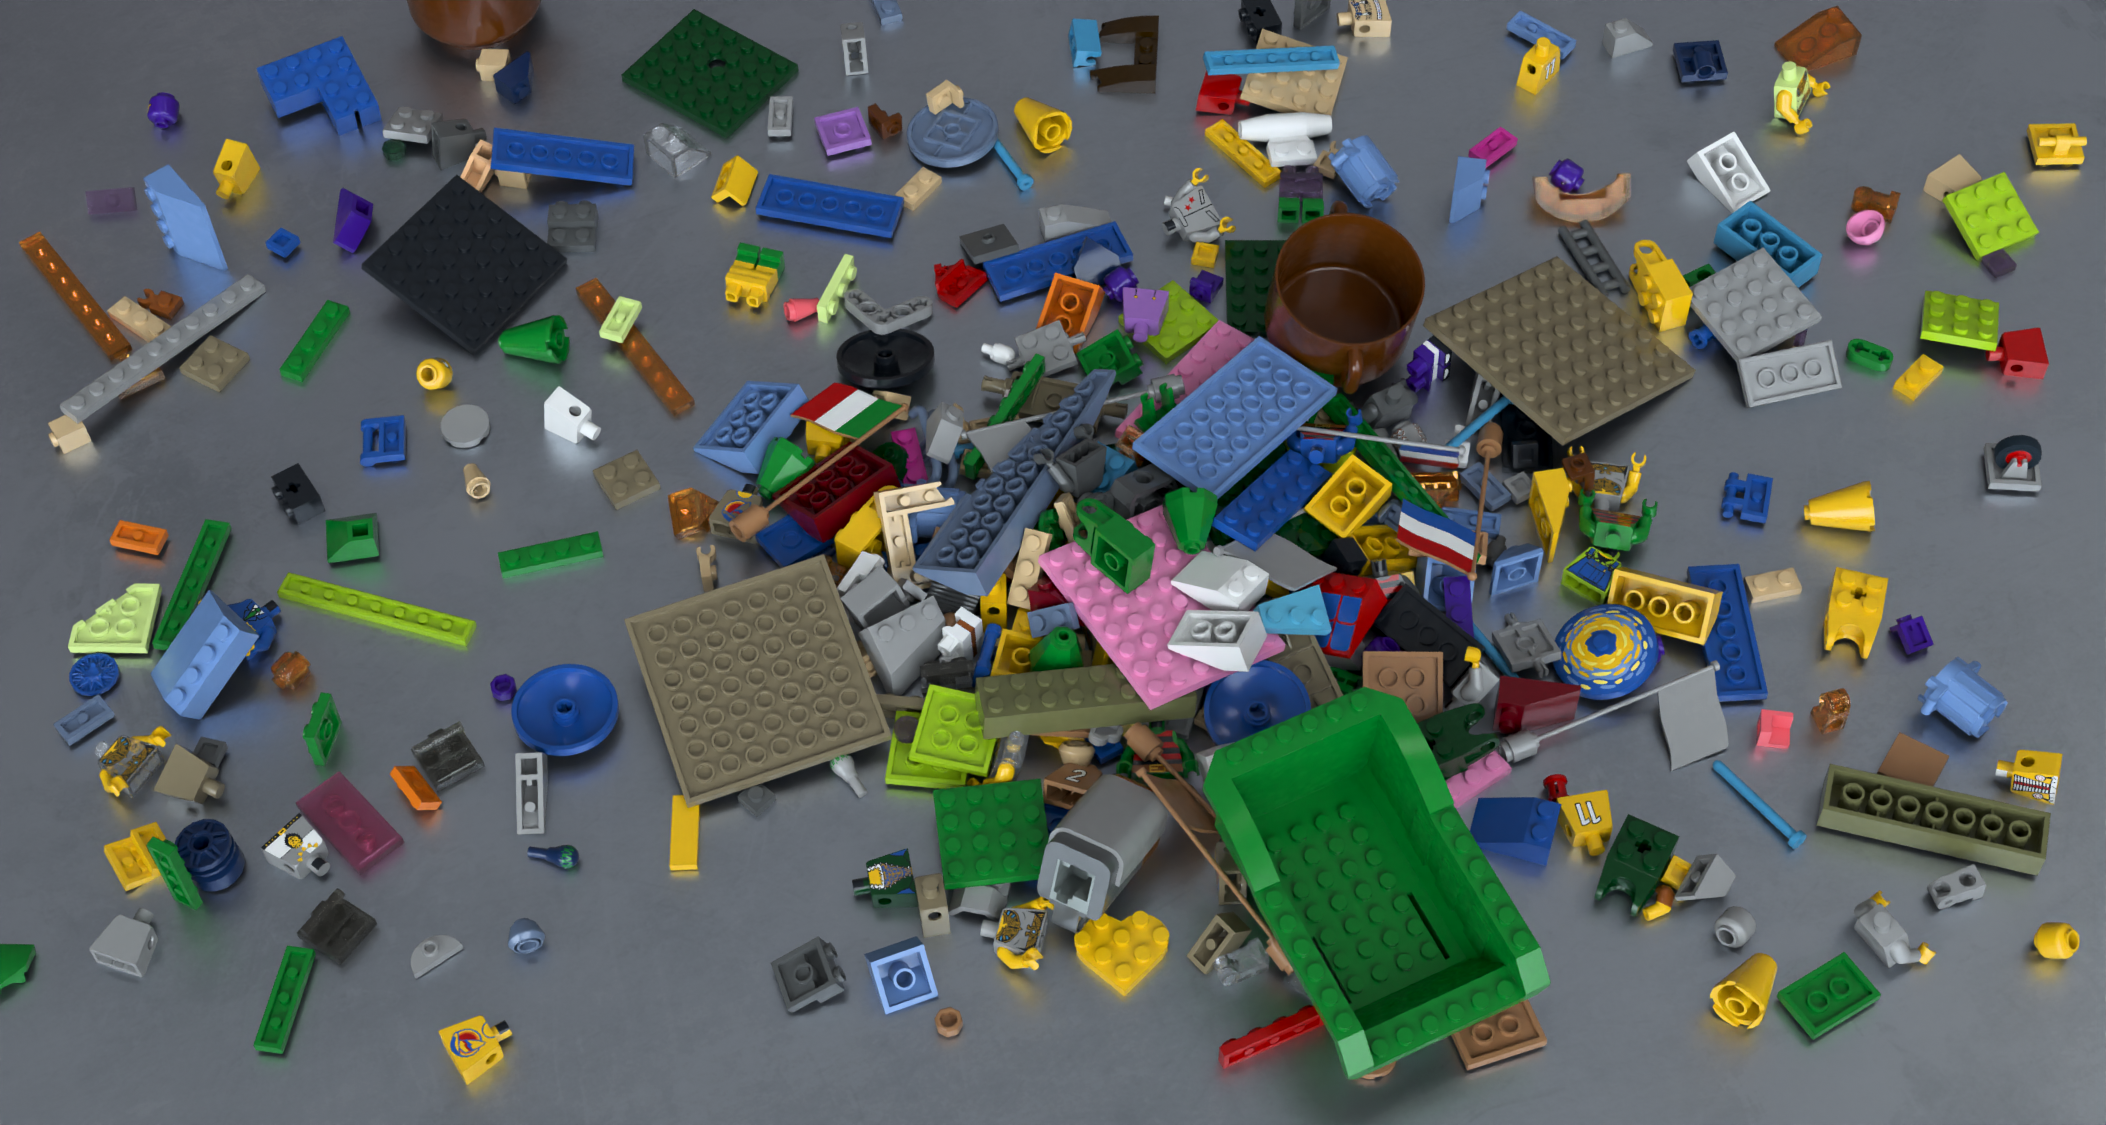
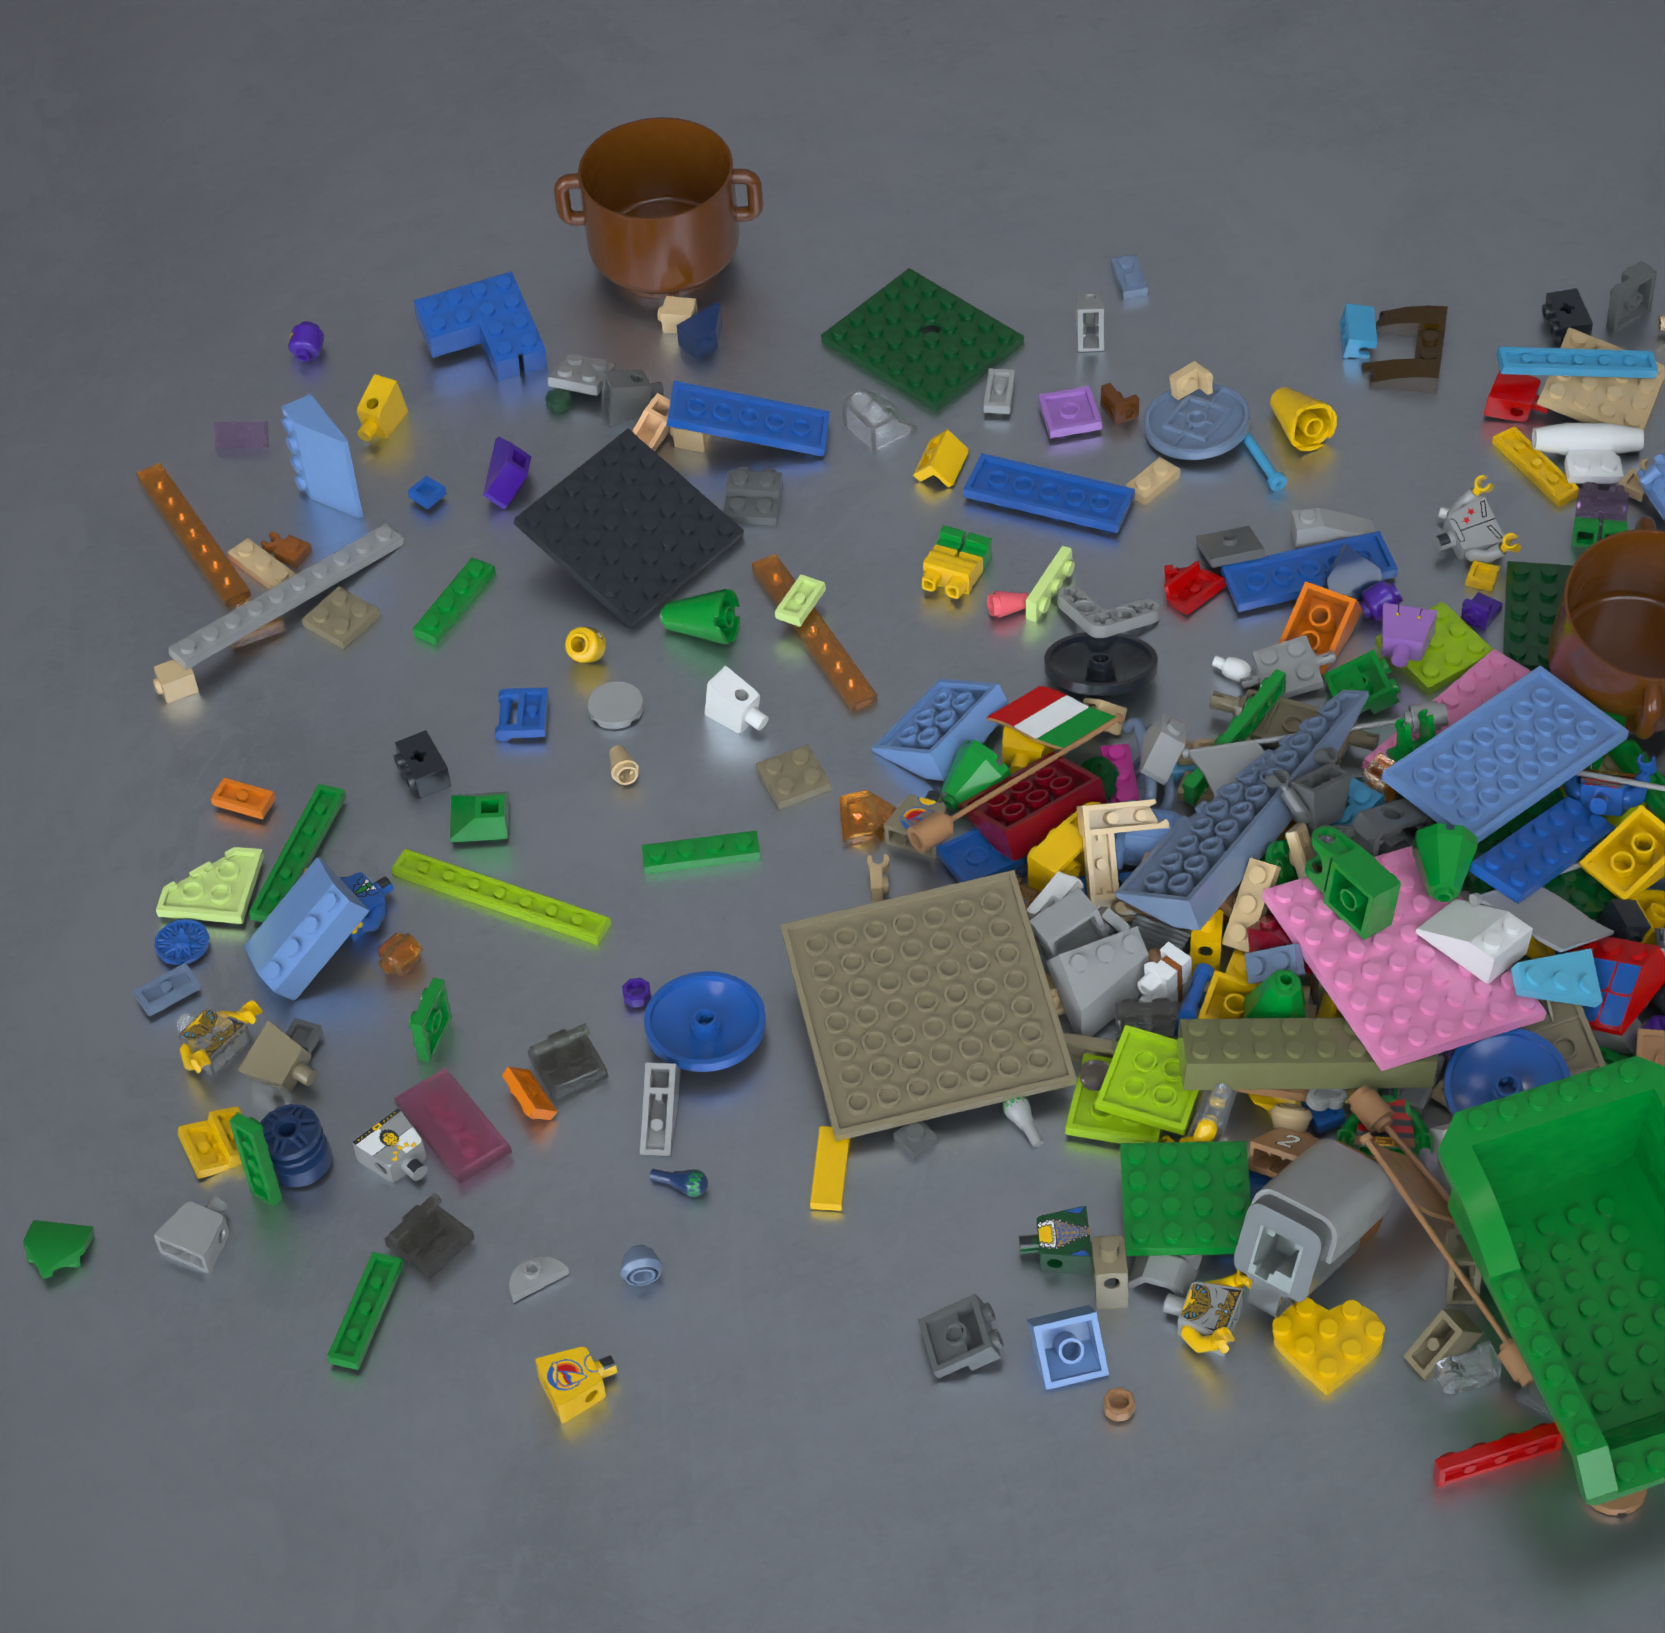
camera: 10 degrees right, 5 degrees down
white slope [1167,610,1267,672] -> none

